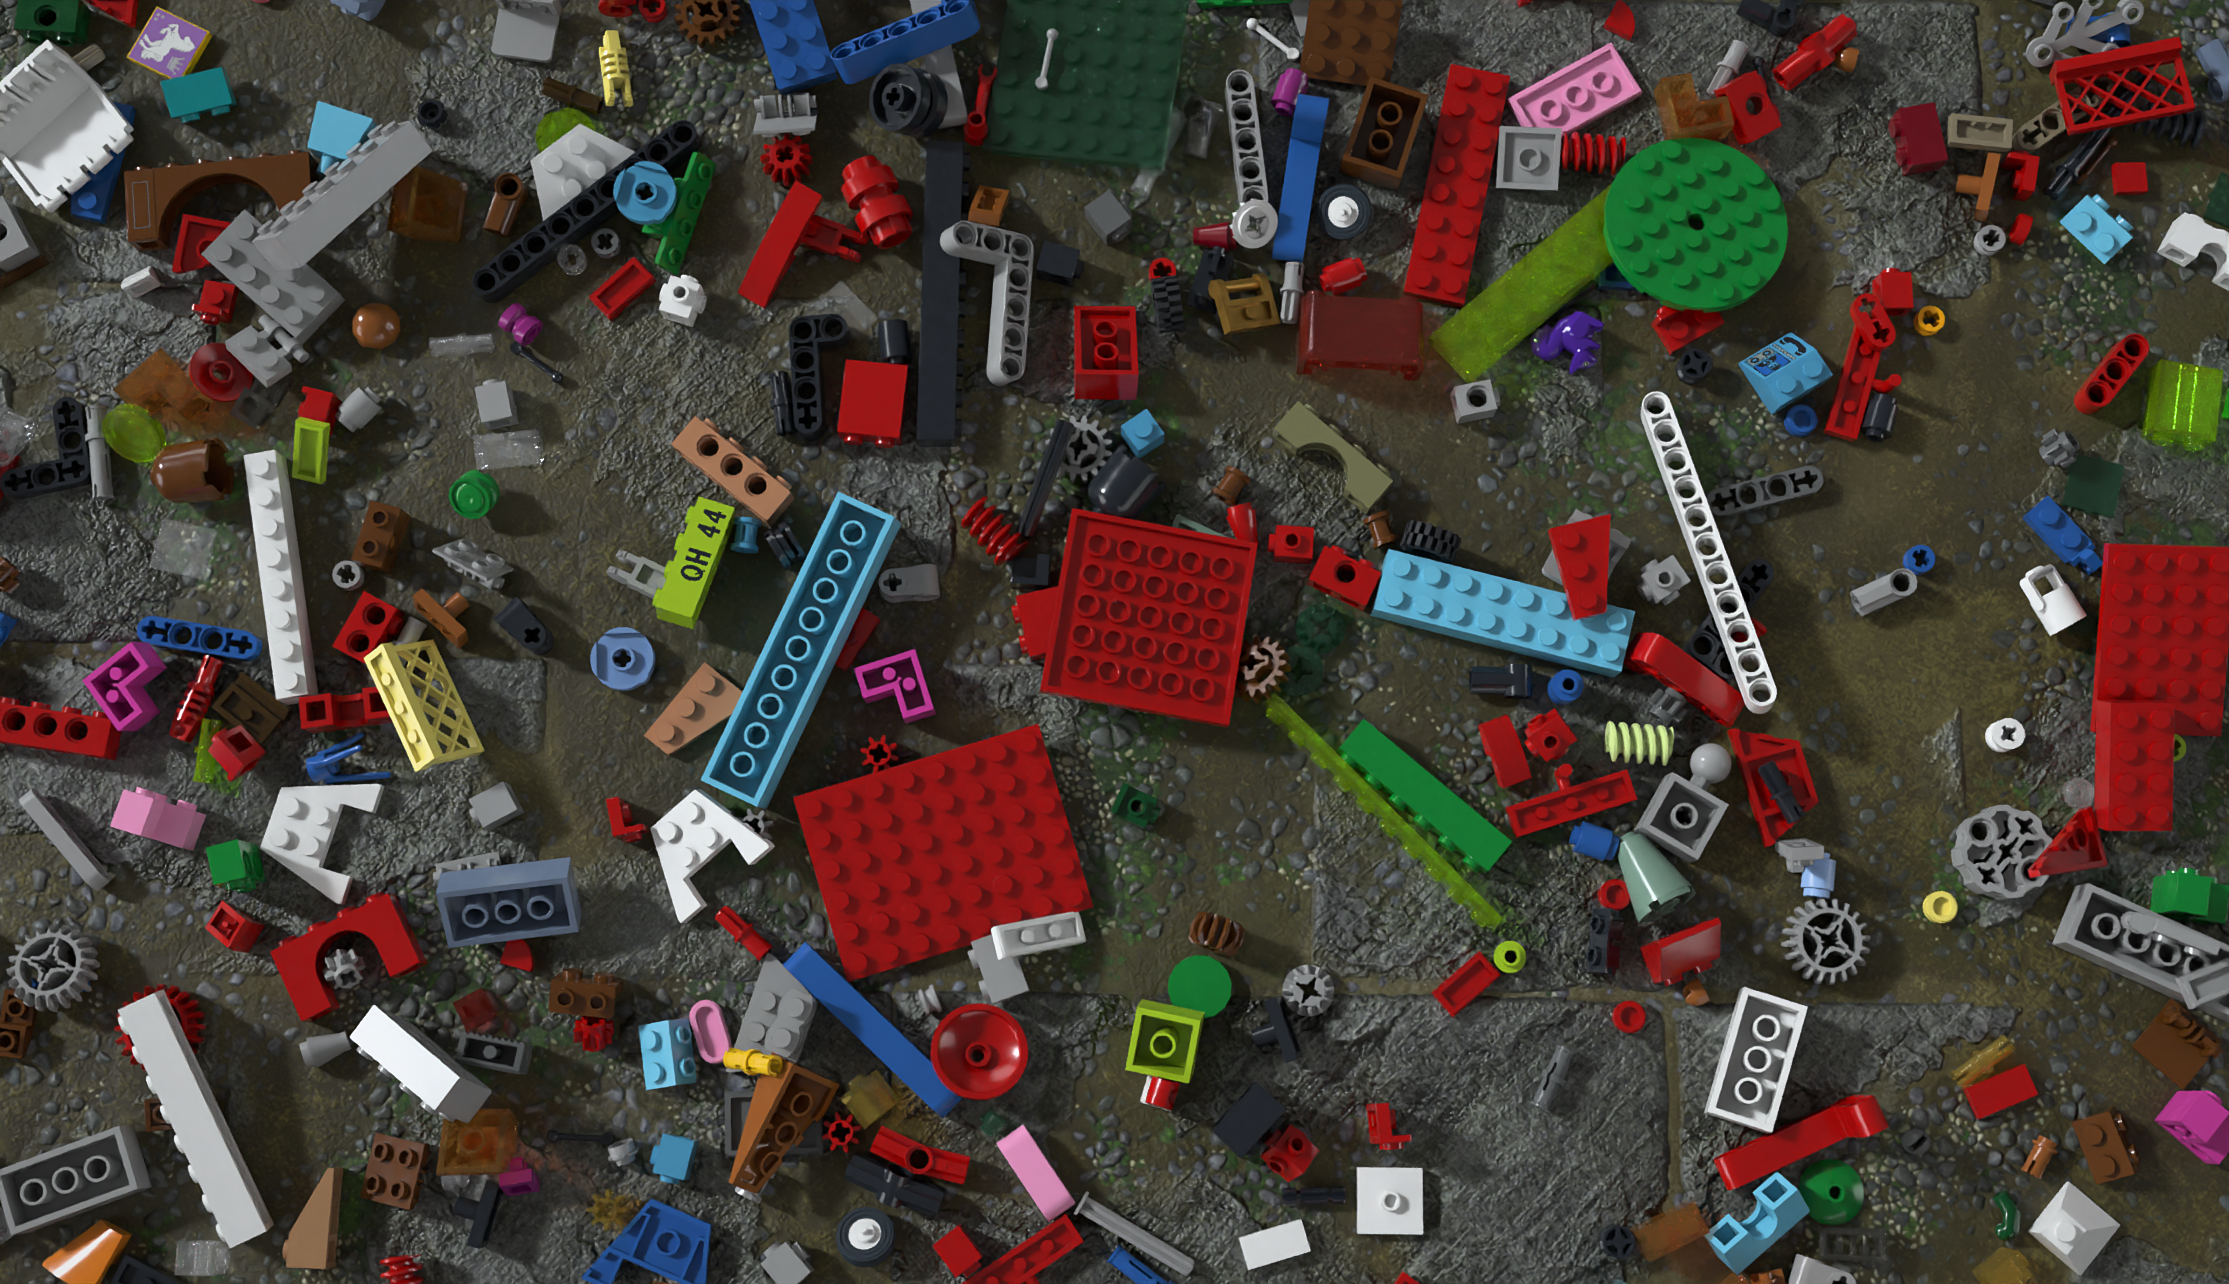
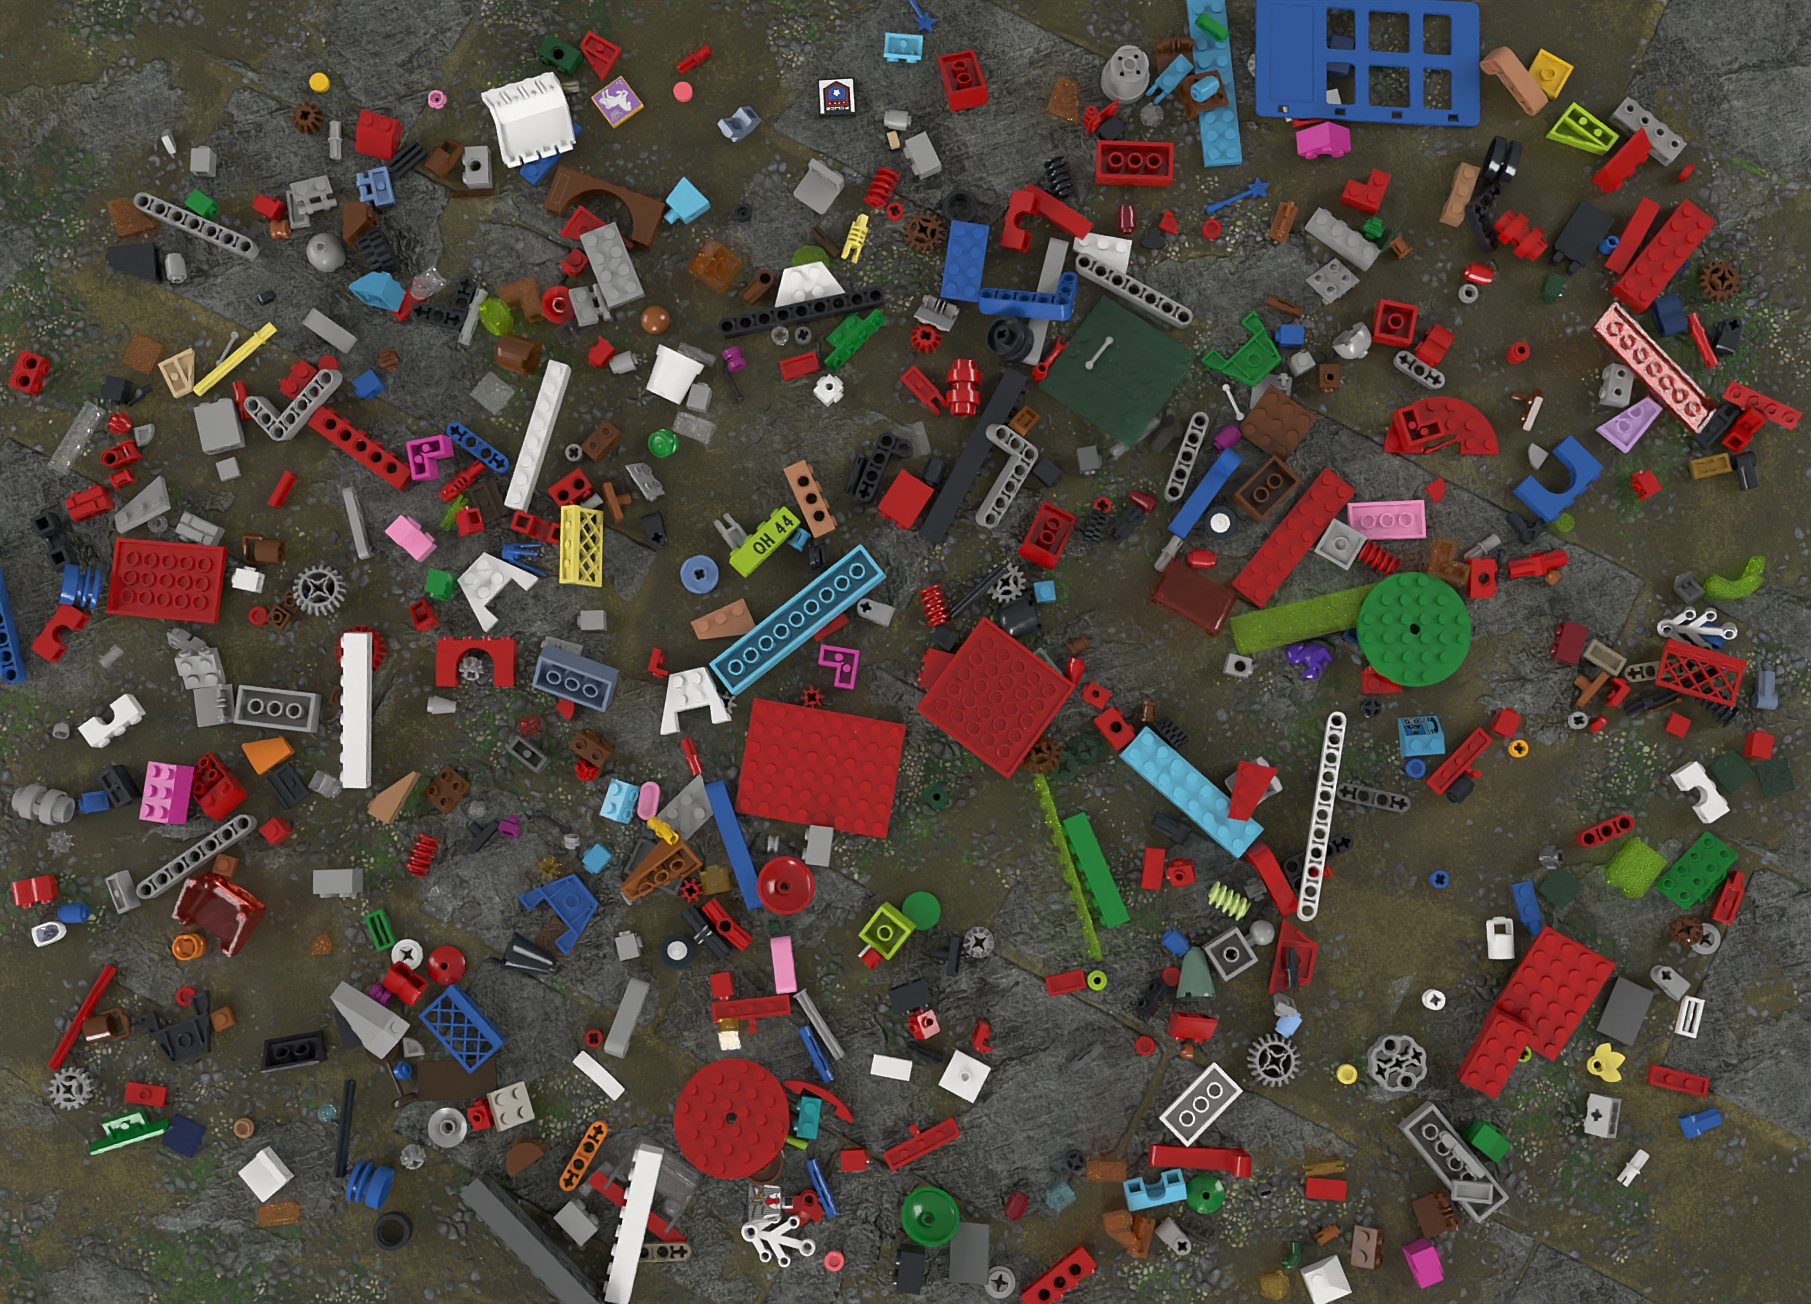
camera: 30 degrees right, 5 degrees up
white slope [120,266,161,298] -> none
teal brick [160,67,237,123] -> none
light grey brick [252,121,433,271] -> none
lime tile [292,417,330,484] -> none
brick [350,1005,492,1123] -> none
clear orange slope [436,1108,519,1176] -> none
dark azure plate [613,161,677,225] -> none
red slope [738,181,824,309] -> none
light grey brick [765,988,817,1058] -> none
white tile [991,912,1086,960] -> none
reddish brown gear [1189,911,1245,957] -> none
pearl gold plate [1208,273,1281,335] -> none
white gear [1229,198,1278,249] -> none
olive arch [1272,401,1393,515] -> none
red plate [1505,763,1637,838] -> none
blue brick [1547,669,1584,705] -> none
light grey brick [1635,555,1691,606] -> none
red beam [1850,293,1896,352] -> none
light grey piece [1850,568,1918,617] -> none
red wing [2028,806,2108,878] -> none
medium azure bracket [2060,194,2133,264] -> none
clear plate [2062,777,2095,808] -> none
none -> white piece [646,344,704,404]

